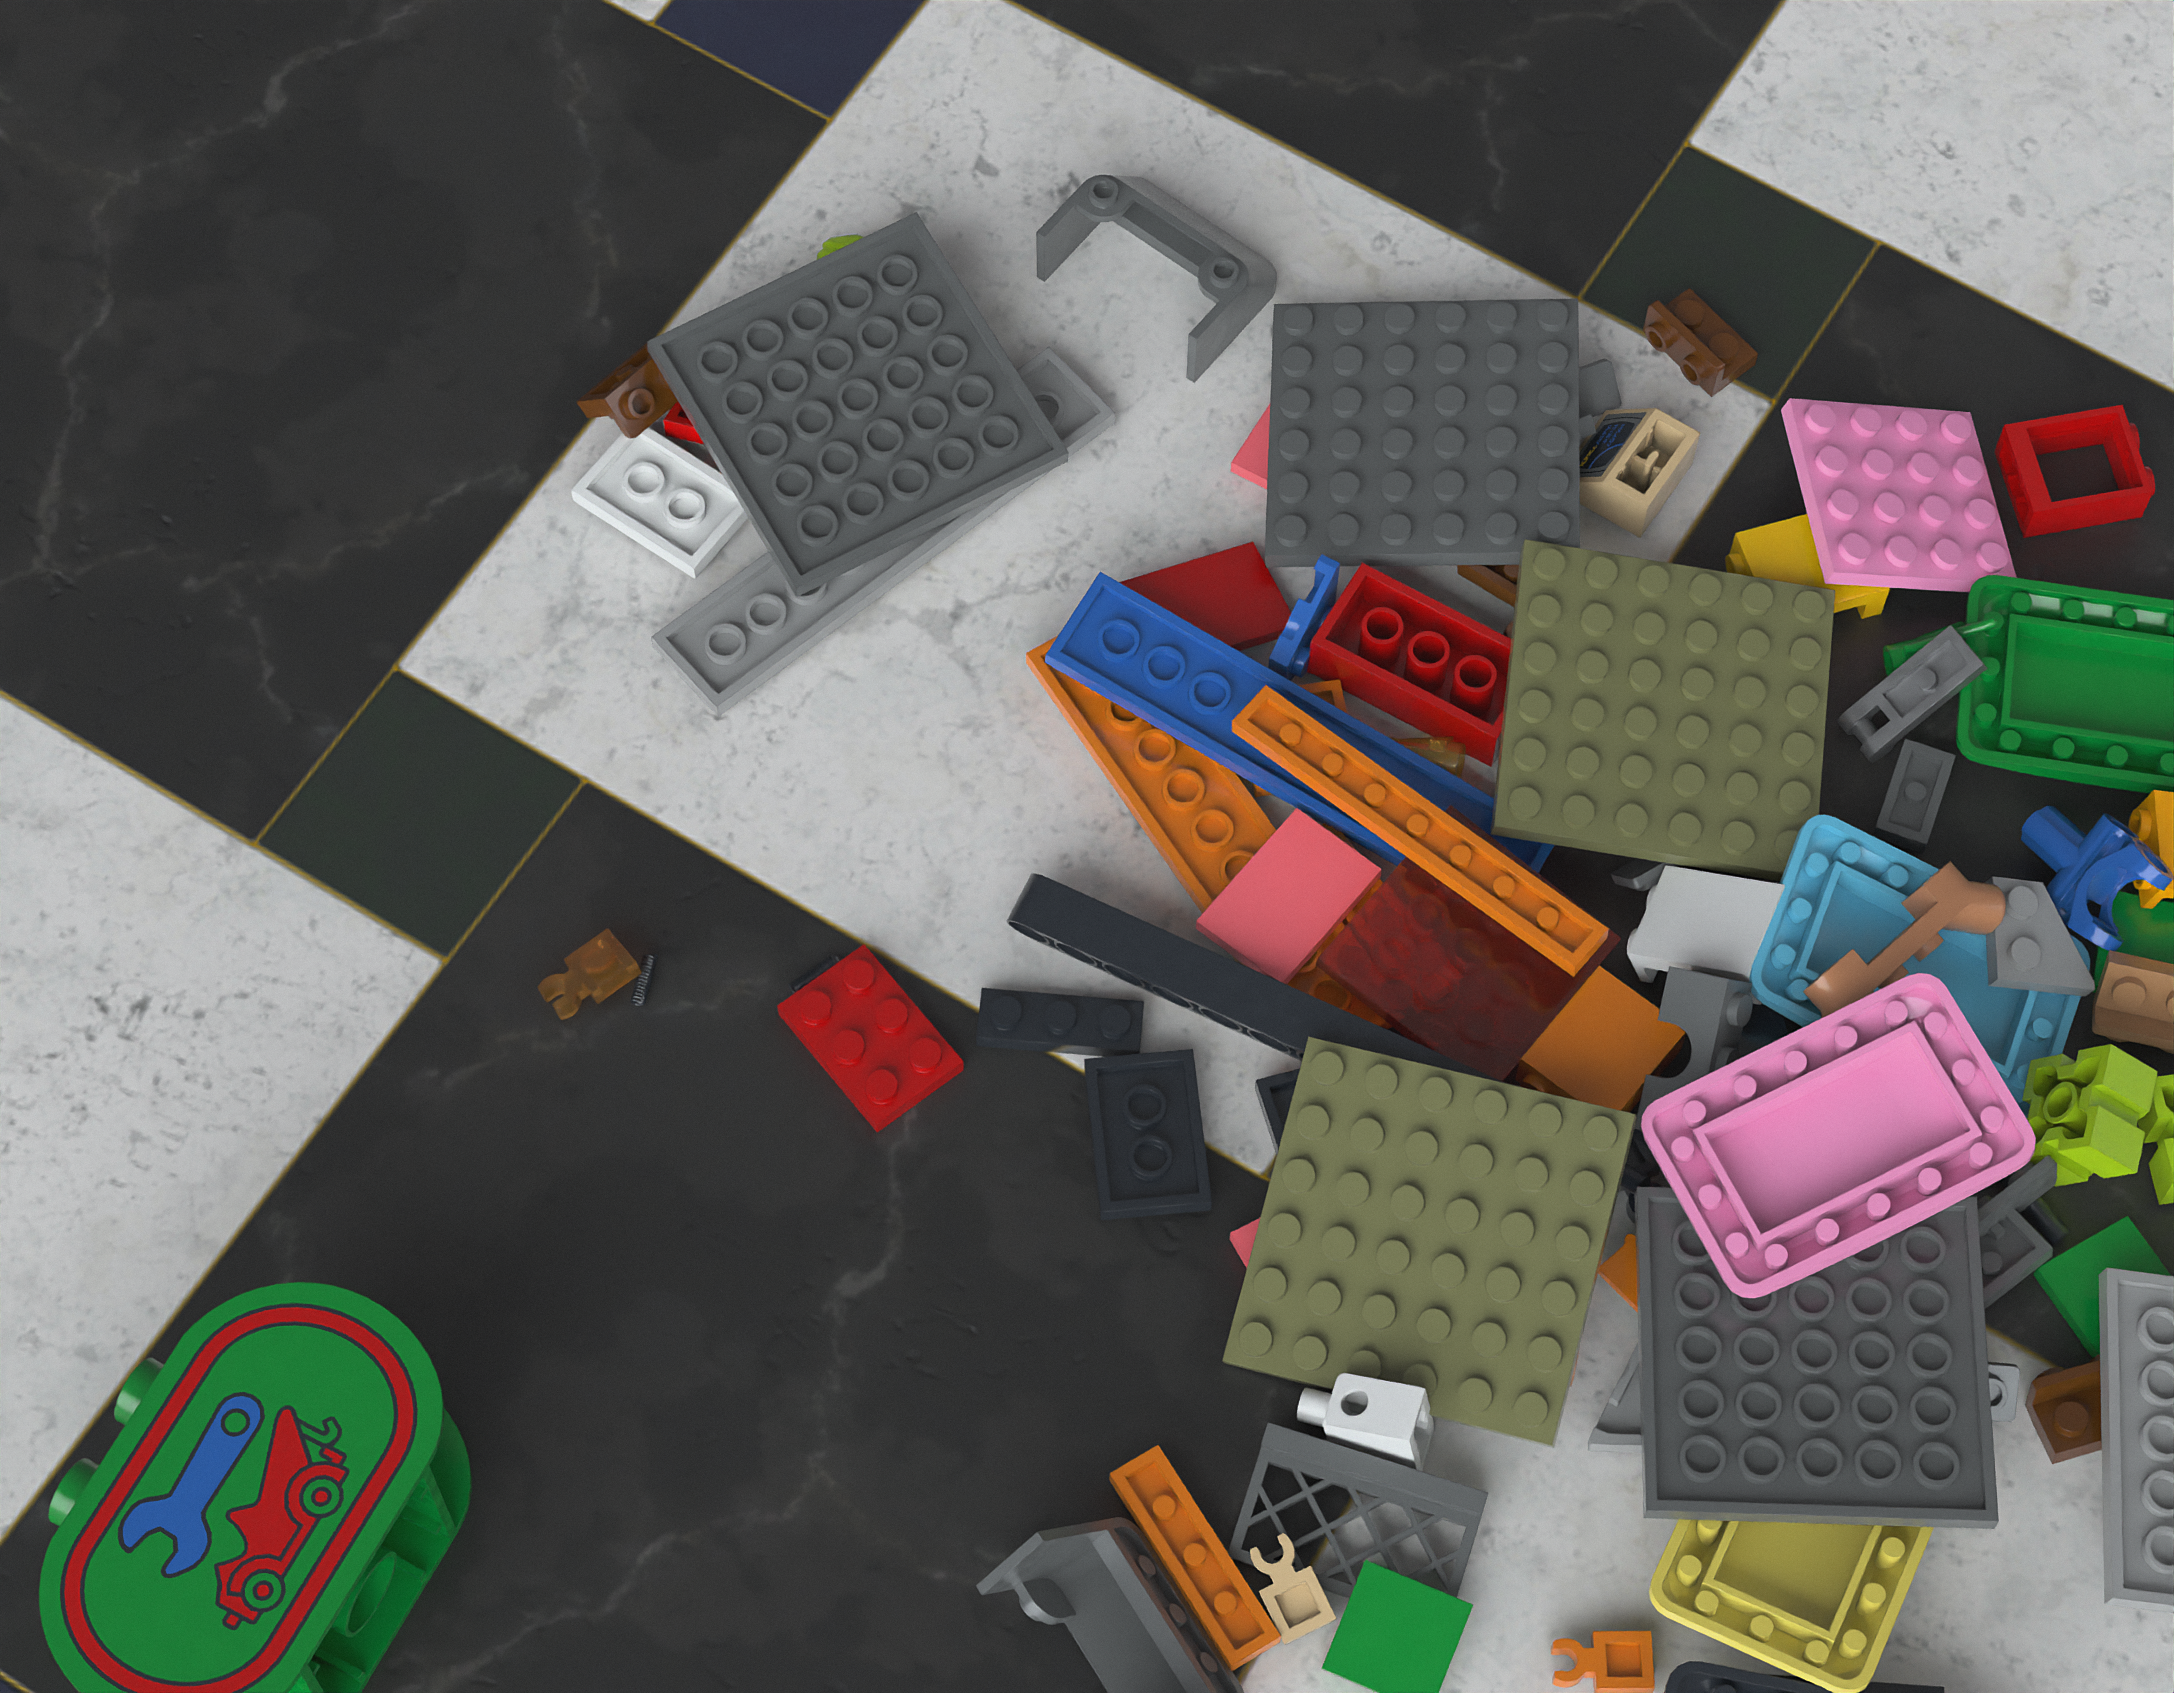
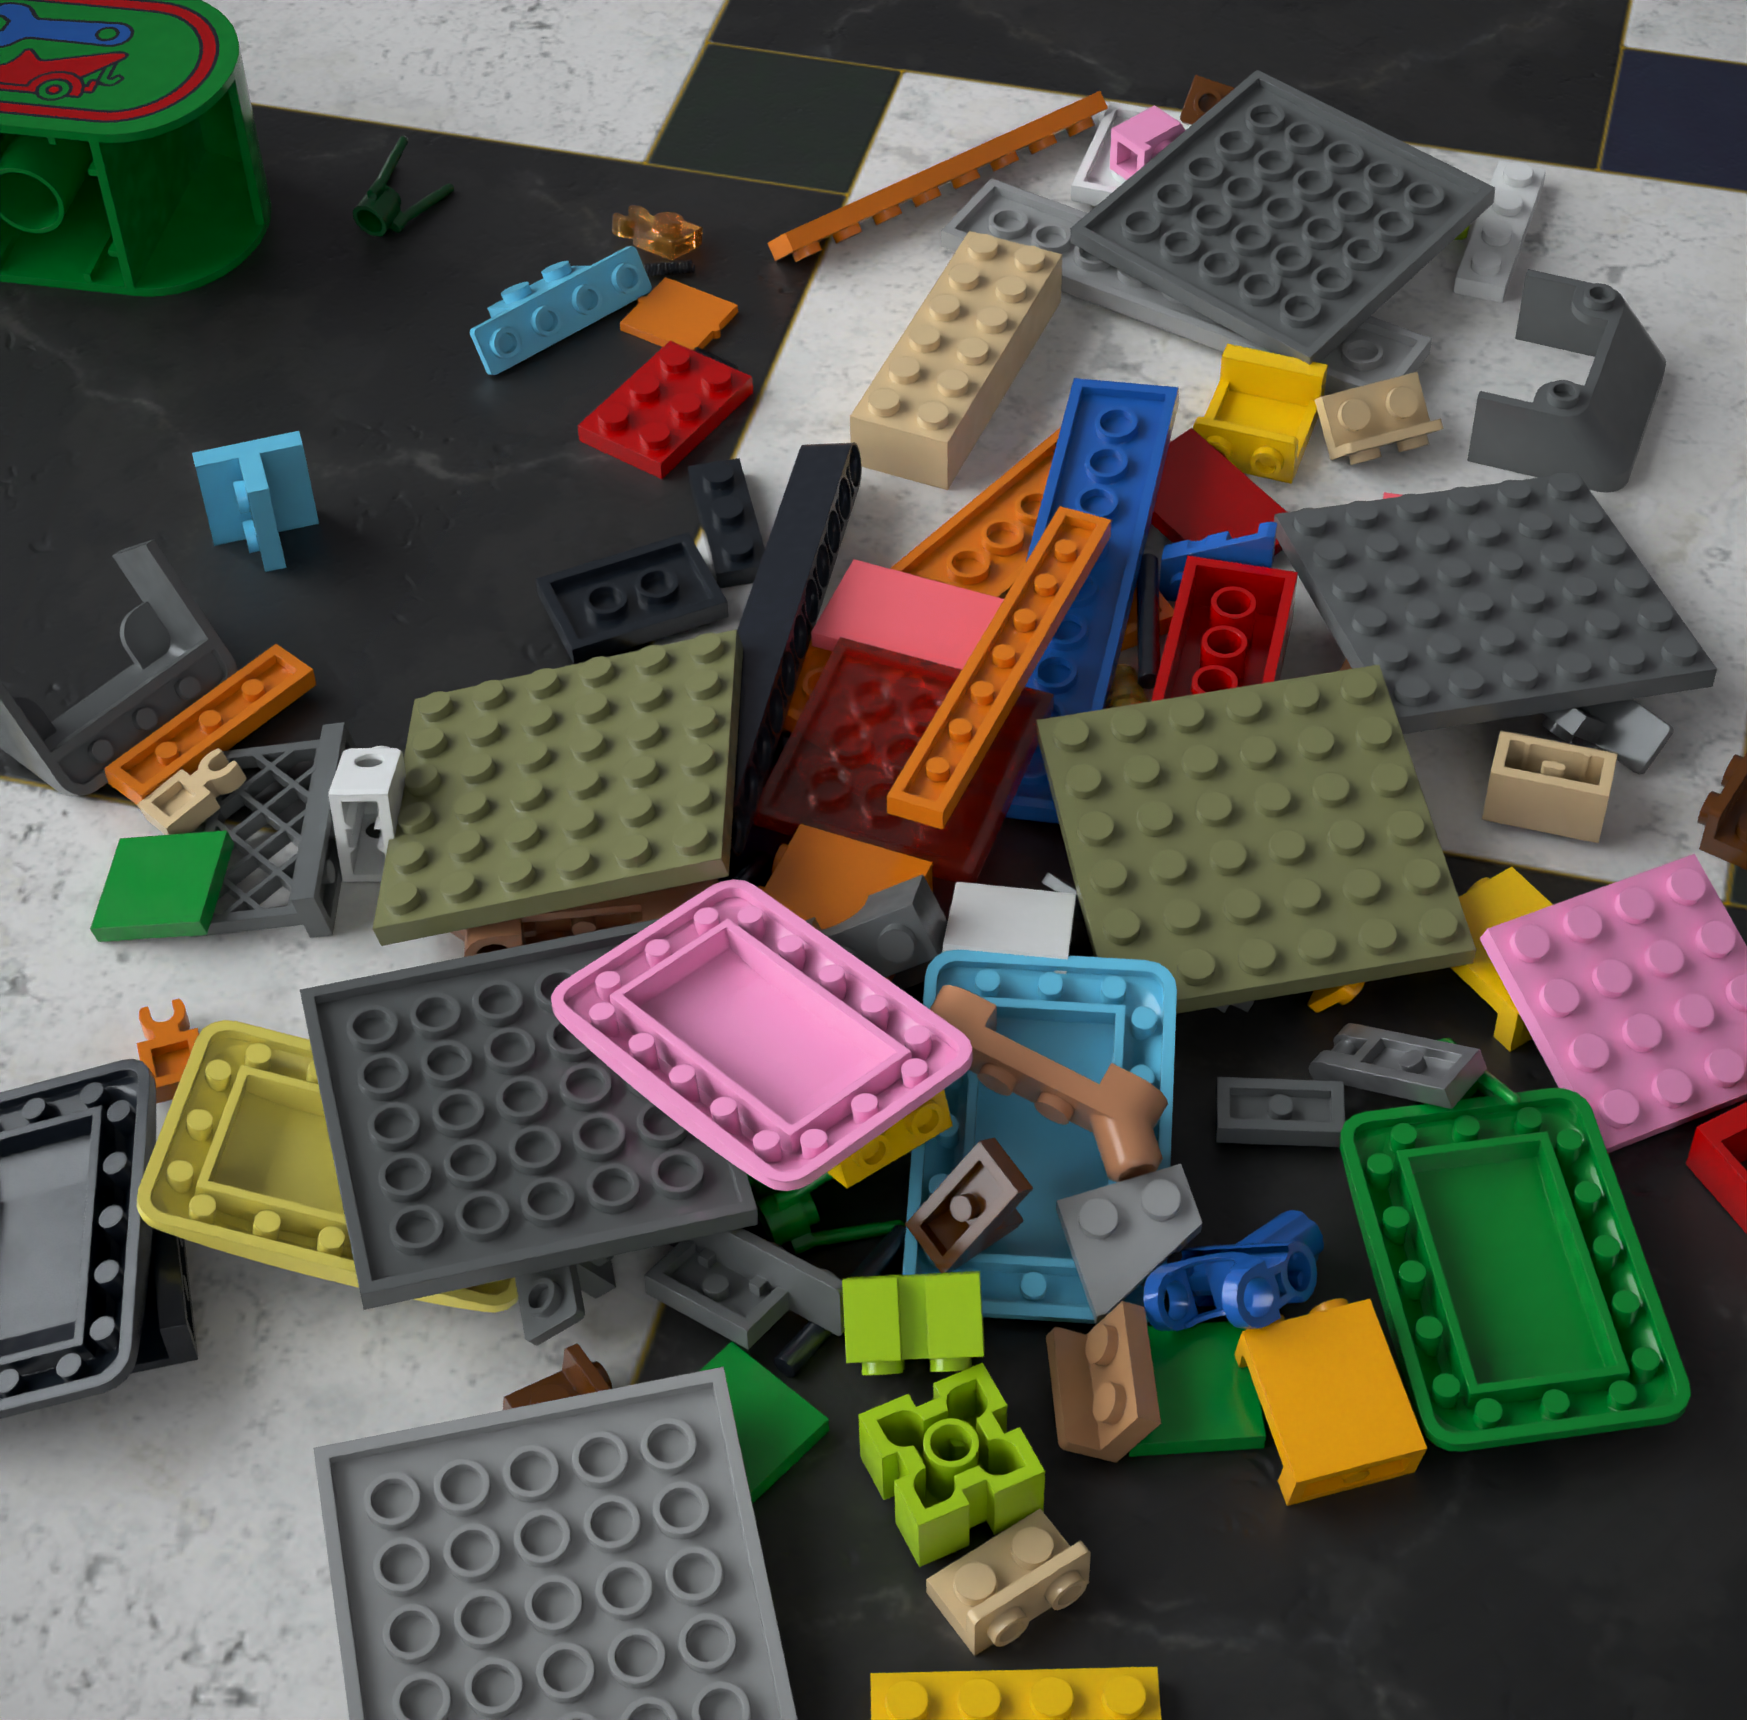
camera: 75 degrees right, 15 degrees down
none -> medium azure bracket [192,431,319,572]
none -> dark green plant [352,136,454,236]
none -> medium azure bracket [470,246,652,375]
none -> orange piece [620,277,738,351]
none -> orange plate [767,91,1108,262]
none -> tan brick [850,231,1062,490]
none -> reddish brown slope [905,1137,1033,1273]
none -> bright pink brick [1110,105,1185,180]
none -> black bar [1137,553,1160,689]
none -> yellow panel [1193,344,1328,484]
none -> tan bracket [1315,372,1444,465]
none -> white plate [1453,160,1546,303]

